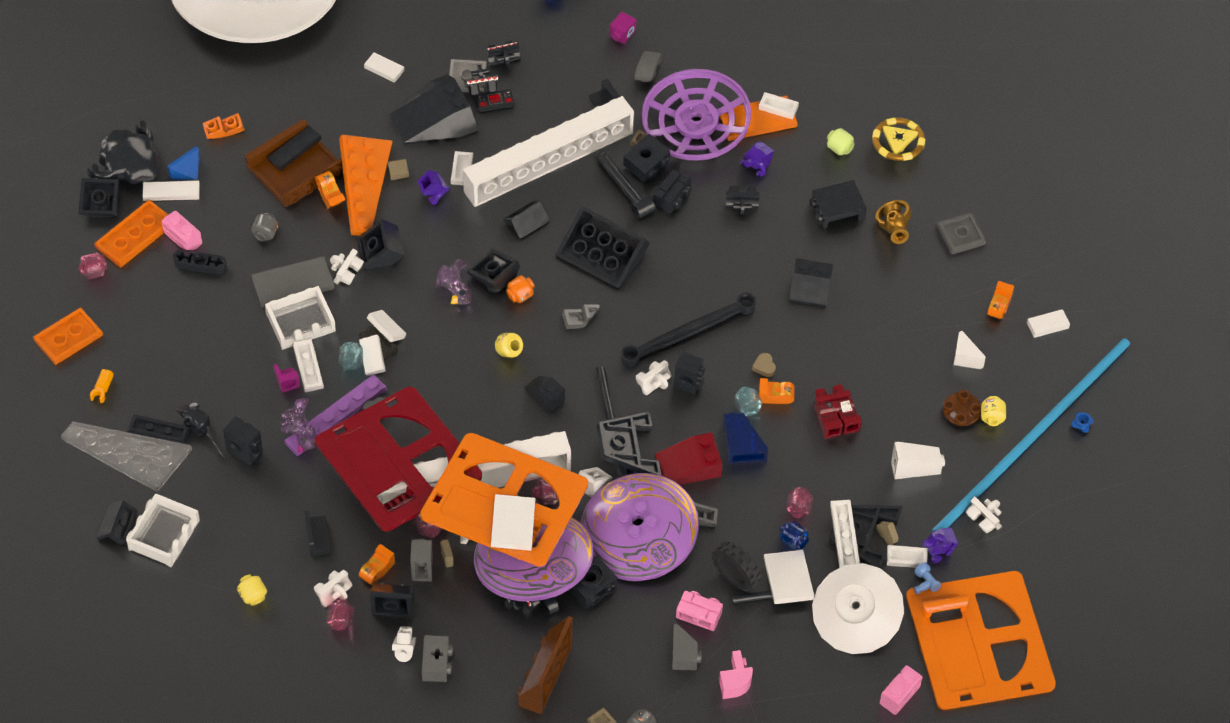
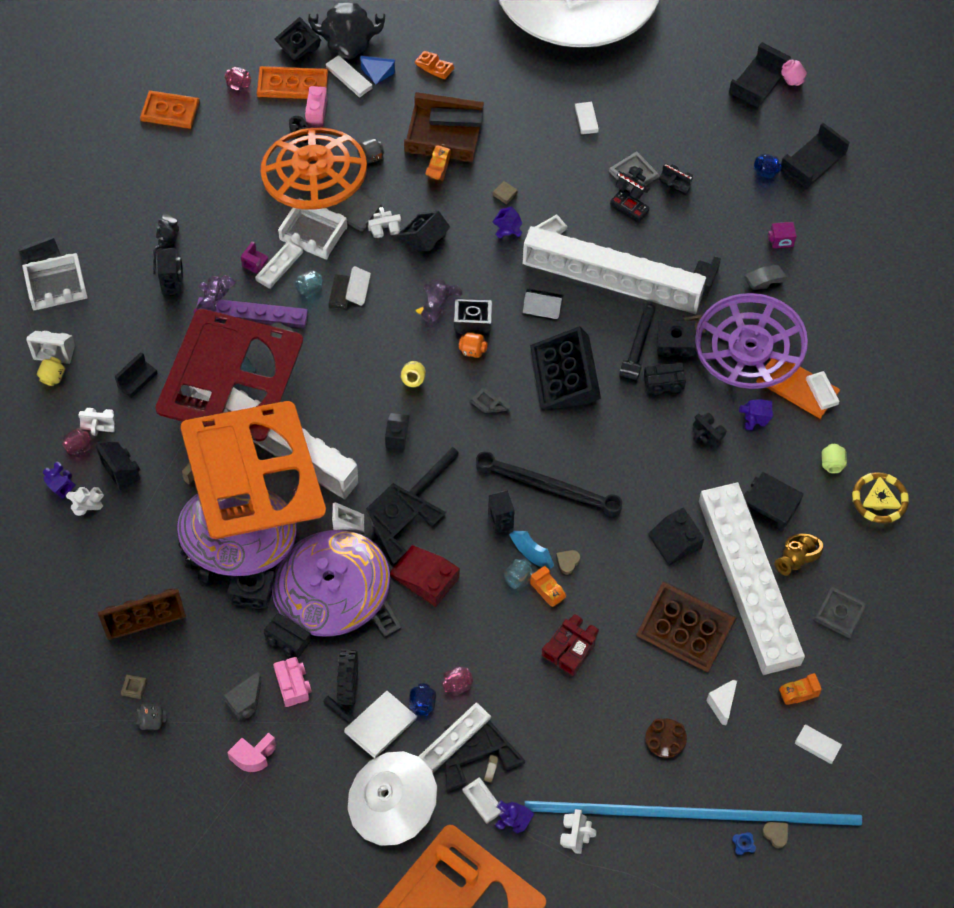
camera: 50 degrees right, 5 degrees up
clear wing [61,421,192,492] -> none
light orange bar [90,369,114,403] -> none
black tile [128,414,190,446] -> none
orange wing [339,135,392,236] -> none
white tile [359,335,386,376] -> none
orange leg [359,544,395,585] -> none
black wedge [389,74,478,144] -> none
dark grey brick [410,539,433,581] -> none
dark grey brick [422,635,453,682] -> none
white tile [491,494,535,551] -> none
white hips [636,360,672,396] -> none
clear blue slope [723,412,768,464] -> none
bright pink brick [880,665,922,715] -> none
white slope [891,442,945,479] -> none
medium blue piece [913,562,942,595] -> none
light yellow head [981,396,1006,426] -> none
none -> white slope [26,331,75,364]
none -> dark purple piece [43,462,76,499]
none -> orange dish [260,128,367,210]
none -> black brick [264,613,312,658]
none -> dark azure tile [509,531,554,569]
none -> reddish brown slope [636,582,737,672]
none -> white brick [699,482,805,675]
none -> dark tan tile [762,822,788,849]

